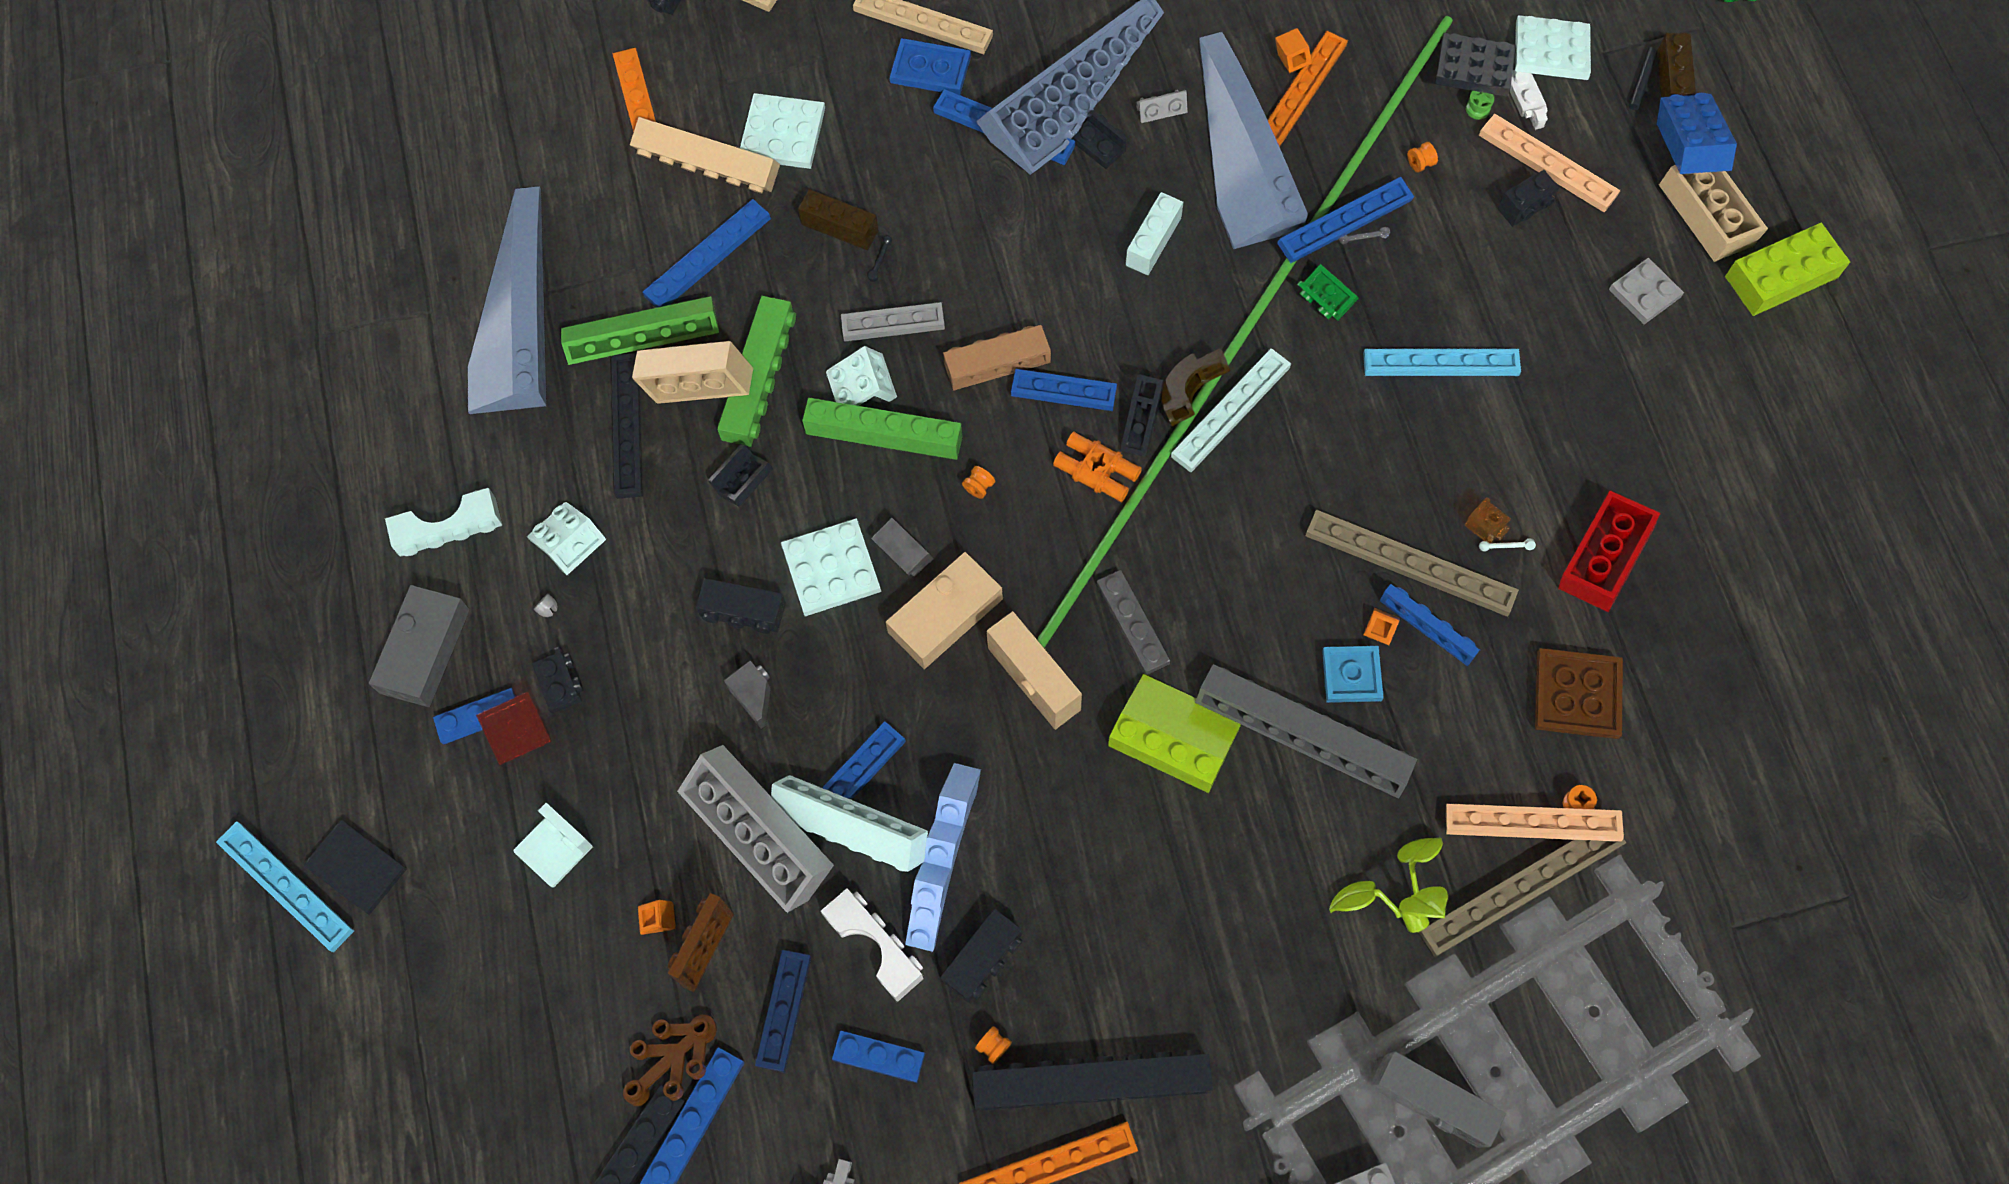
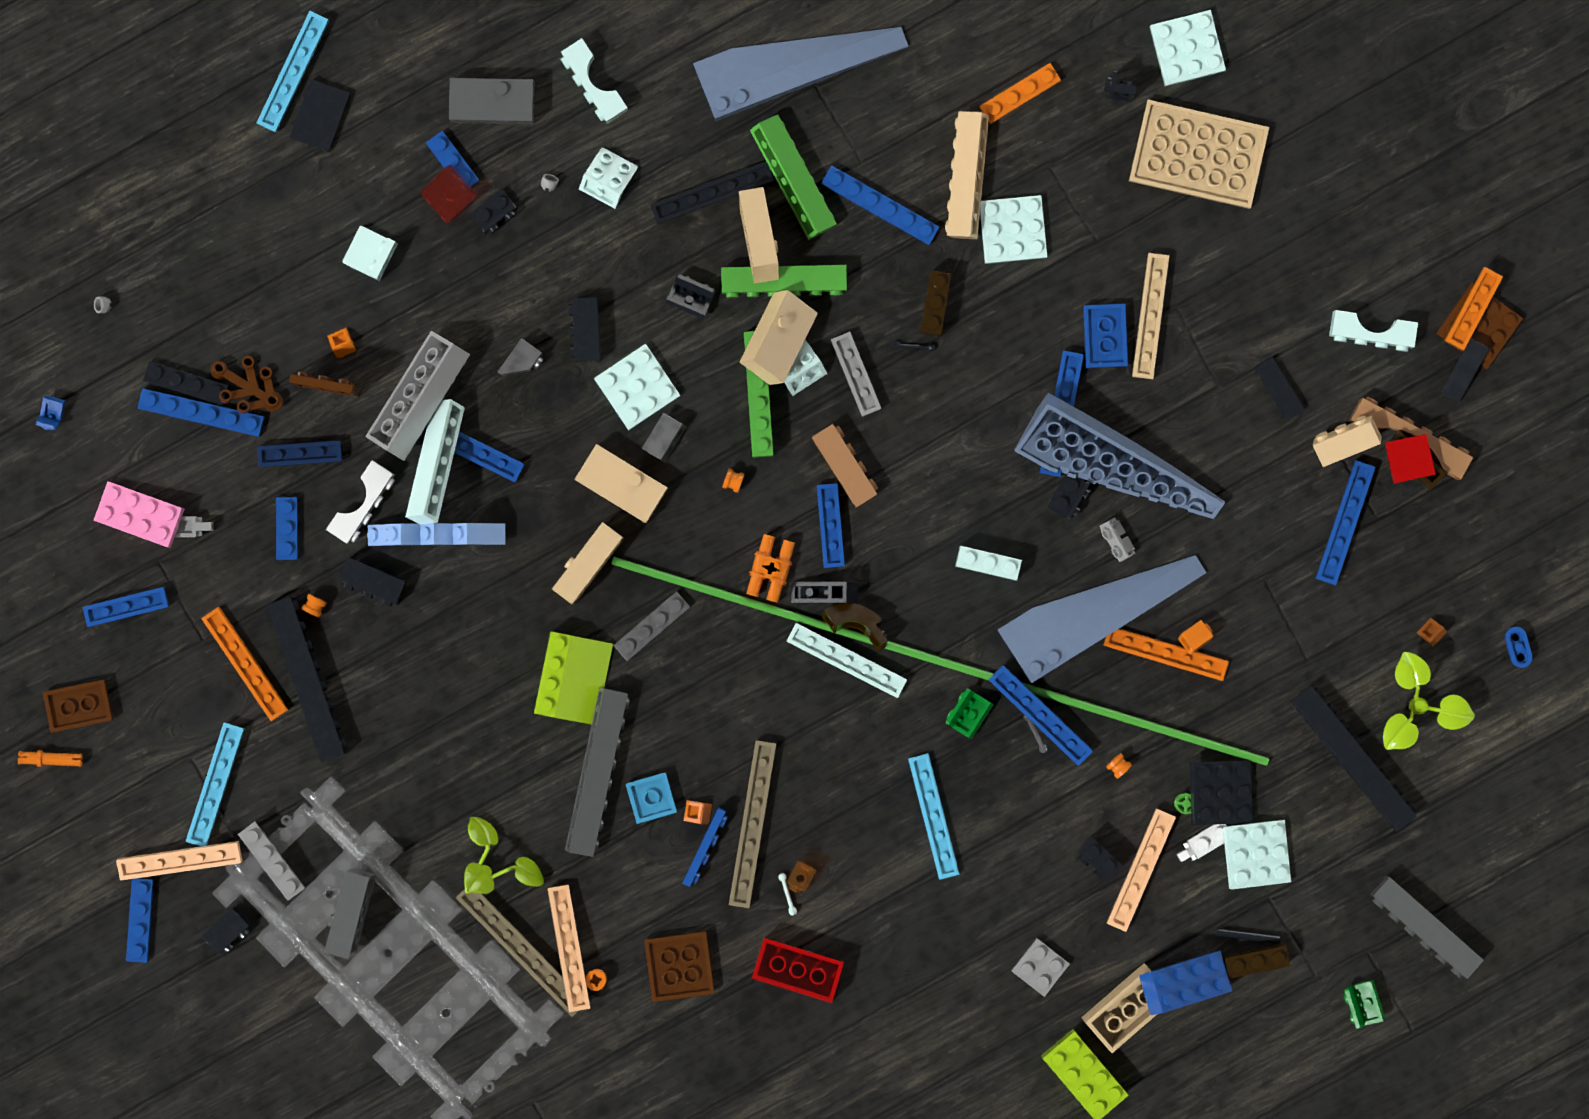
camera: 75 degrees right, 20 degrees up
none -> tan brick [740,290,818,385]

